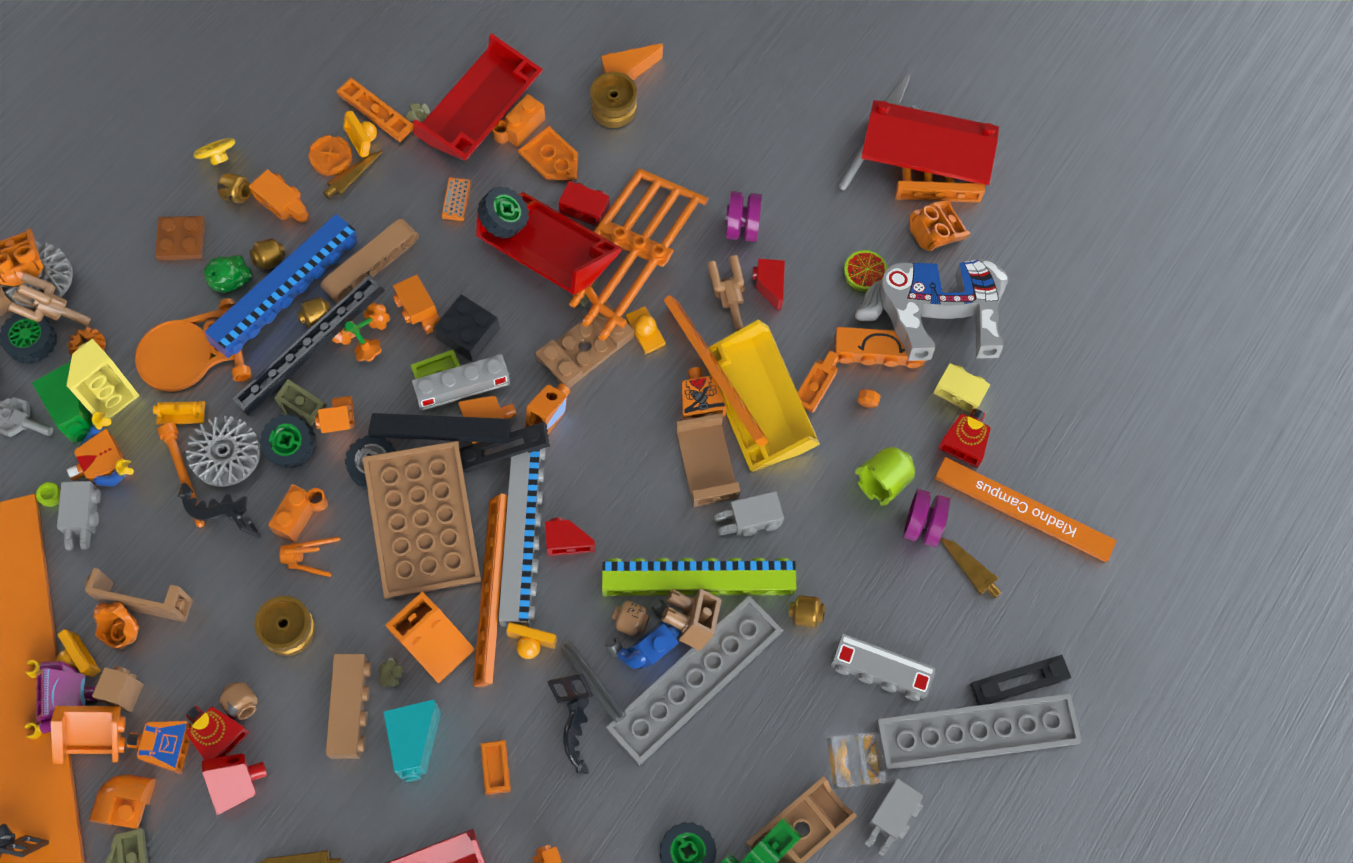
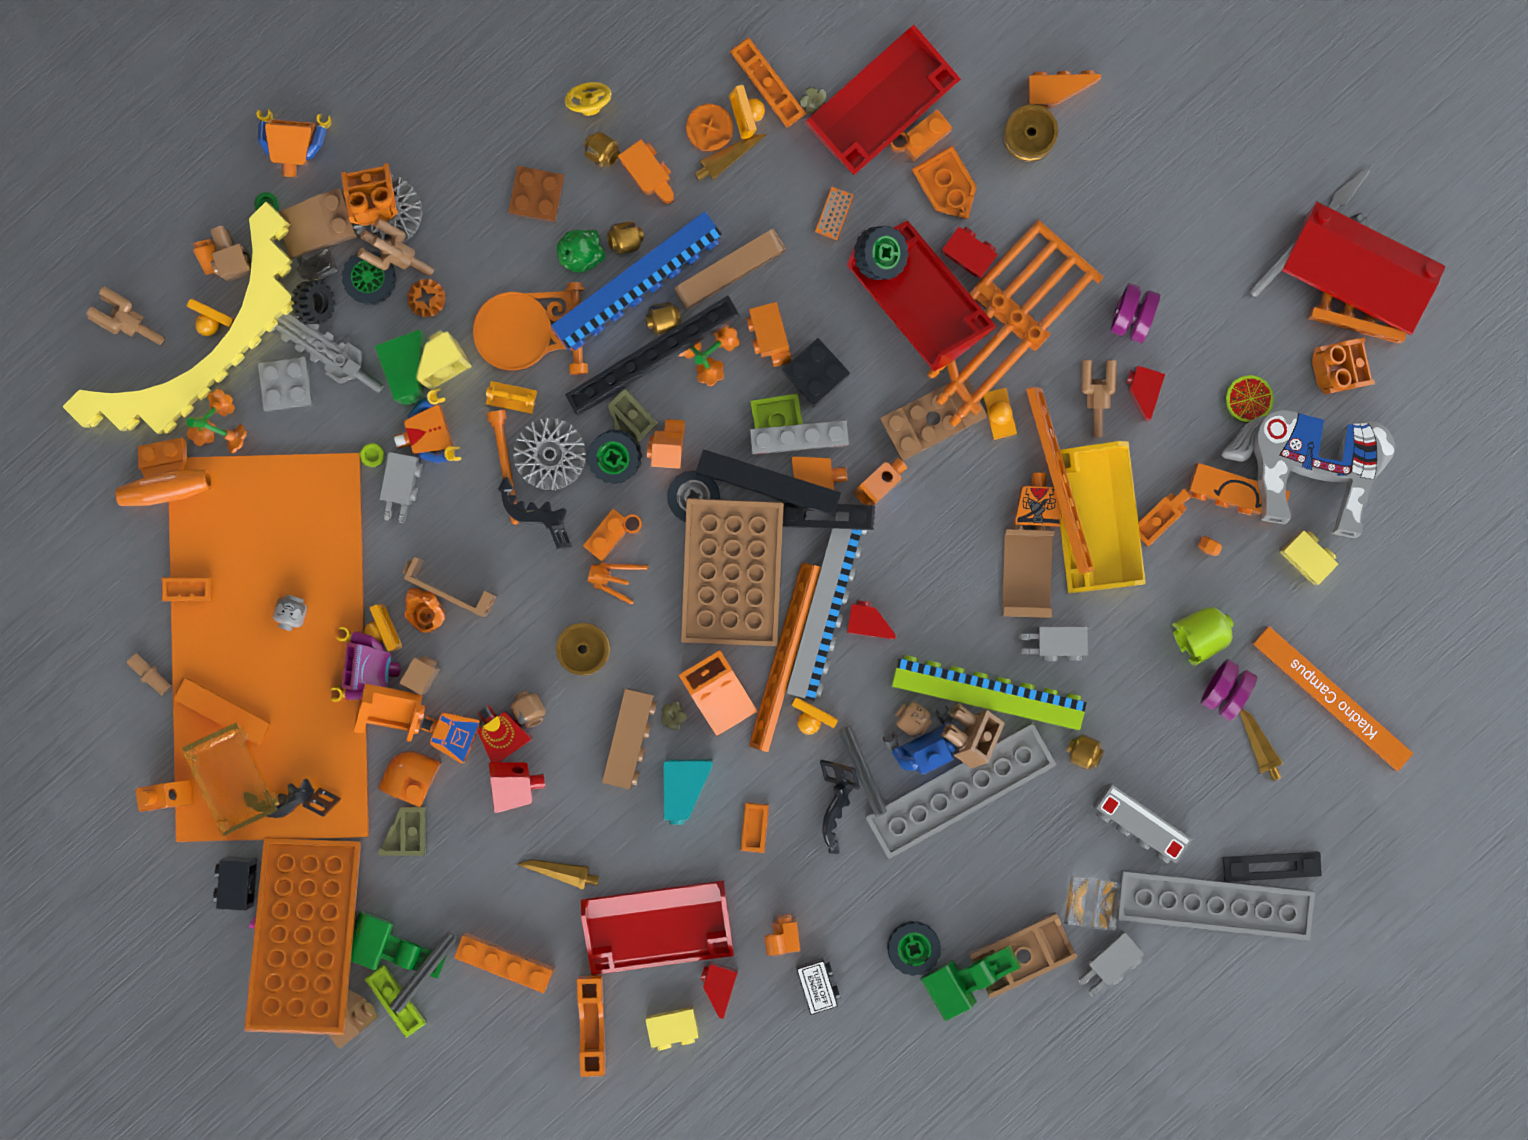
camera: 20 degrees right, 20 degrees up
red torso [938,409,991,468] -> none

